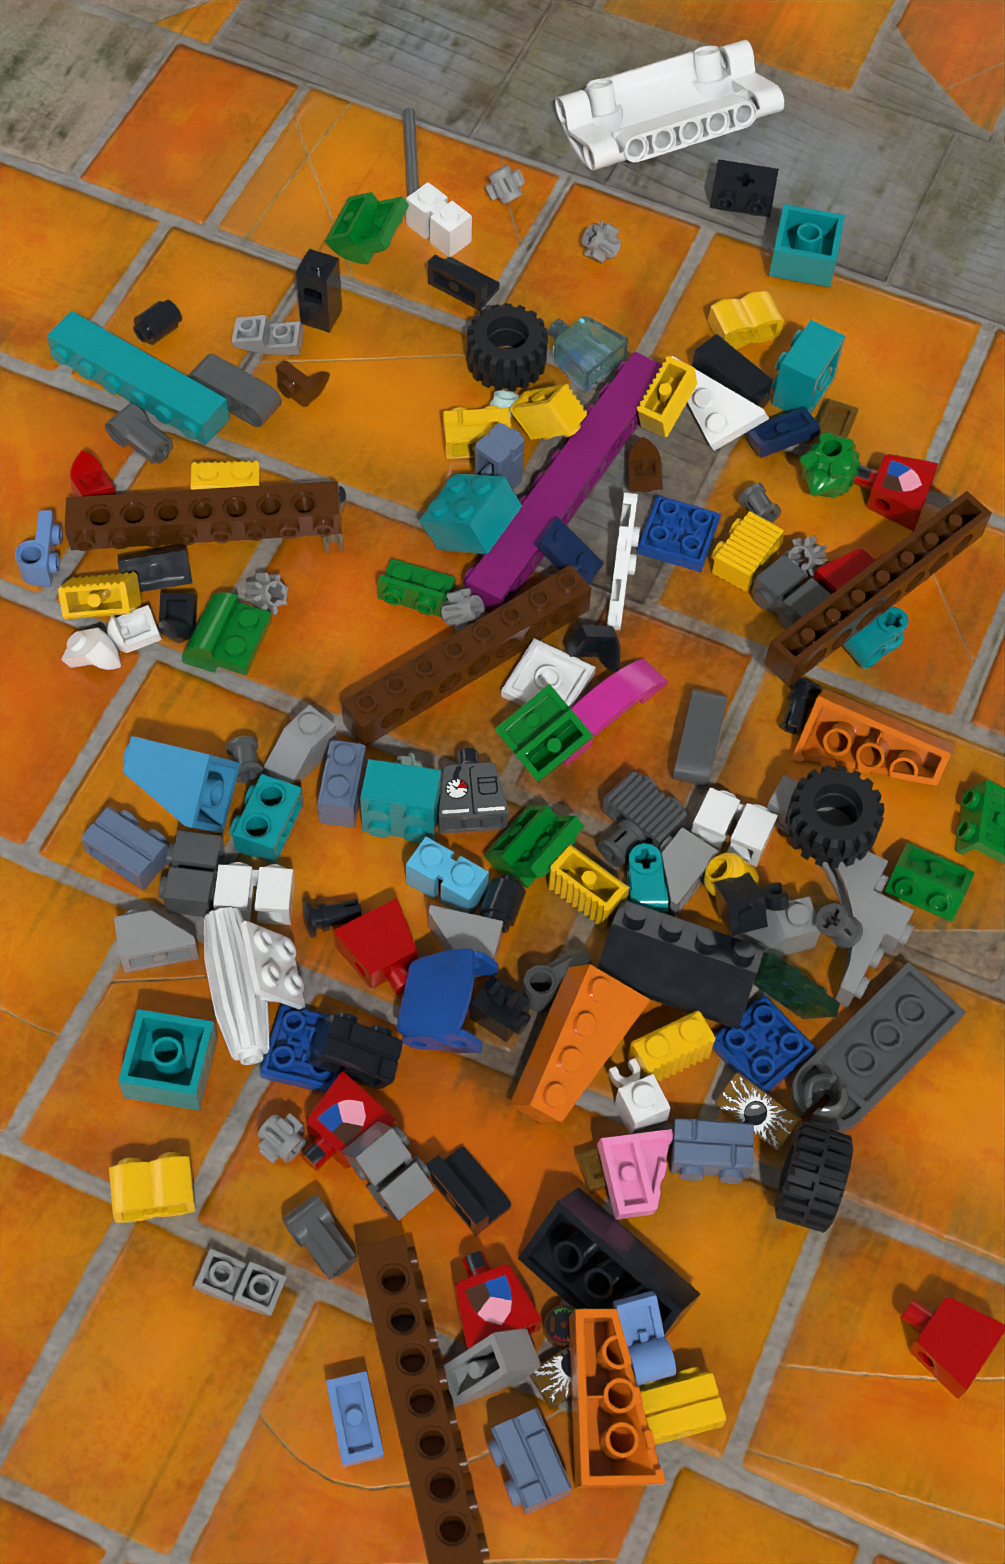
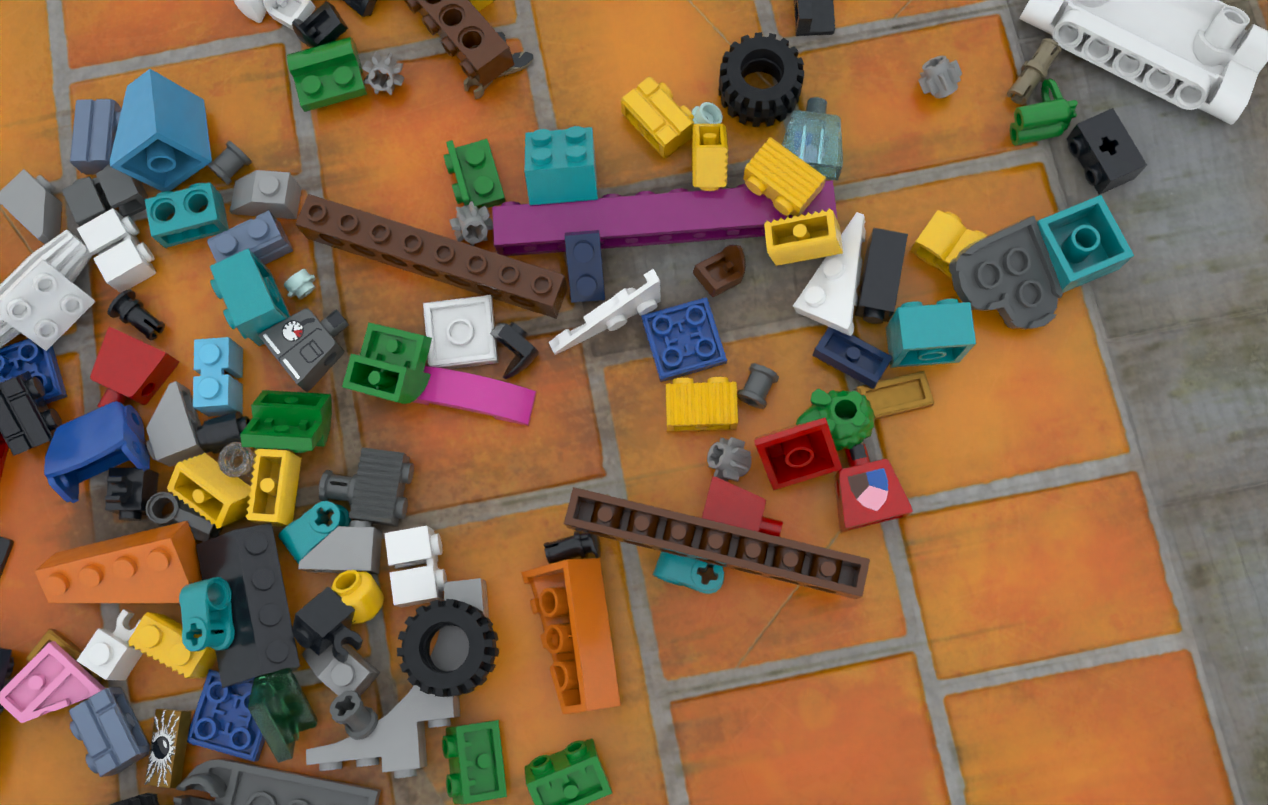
camera: 65 degrees right, 15 degrees up
sand blue brick [474,423,524,490] -> none
dark grey beam [672,688,728,787] -> none
dark grey piece [752,554,831,629] -> none
none -> yellow brick [167,452,252,528]
none -> teal piece [179,577,235,651]
none -> clear cone [218,442,256,477]
none -> yellow brick [743,137,826,217]
none -> red slope [754,417,842,491]
none -> dark grey plate [949,216,1063,330]
none -> dark tan pin [1007,38,1062,105]
none -> green piece [1009,78,1078,146]

